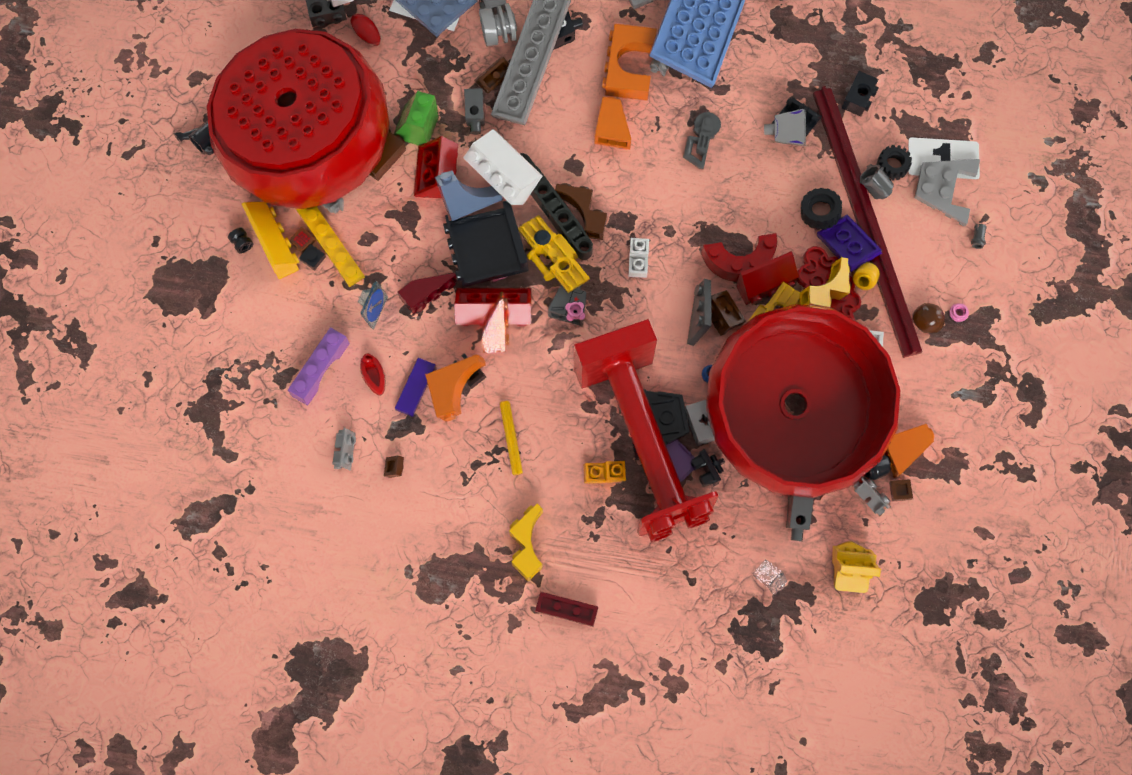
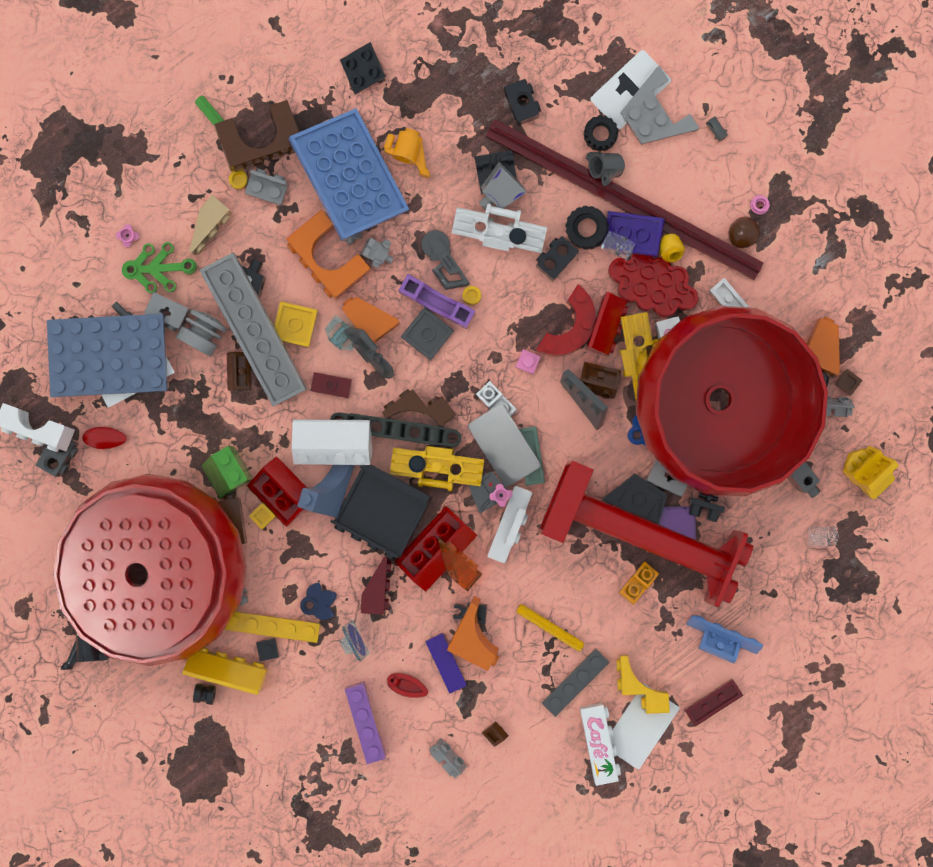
camera: 50 degrees left, 15 degrees up
tile [289,227,316,253] -> none
dark grey torso [464,88,485,135] -> none
yellow arch [800,257,850,308] -> none
none -> yellow plate [249,503,276,530]
none -> yellow plate [274,301,318,348]
none -> dark blue plate [300,582,337,620]
none -> dark red plate [310,372,352,398]
none -> clear light blue piece [325,315,360,351]
none -> dark grey piece [345,327,394,379]
none -> light grey piece [360,238,394,269]
none -> light orange piece [384,128,430,178]
none -> medium lavender arch [398,274,475,329]
none -> dark grey tile [401,307,454,361]
none -> white piece [452,203,547,253]
none -> yellow tile [462,286,481,305]
none -> light grey sticker [468,404,540,487]
none -> white bracket [488,486,532,563]
none -> bright pink plate [516,349,541,374]
none -> sand green tile [519,426,545,486]
none -> black brick [536,236,579,282]
none -> dark grey plate [541,648,610,717]
none -> white brick [579,702,621,786]
none -> clear bracket [601,231,635,260]
none -> white sticker [610,683,680,770]
none -> medium blue bracket [686,615,763,664]

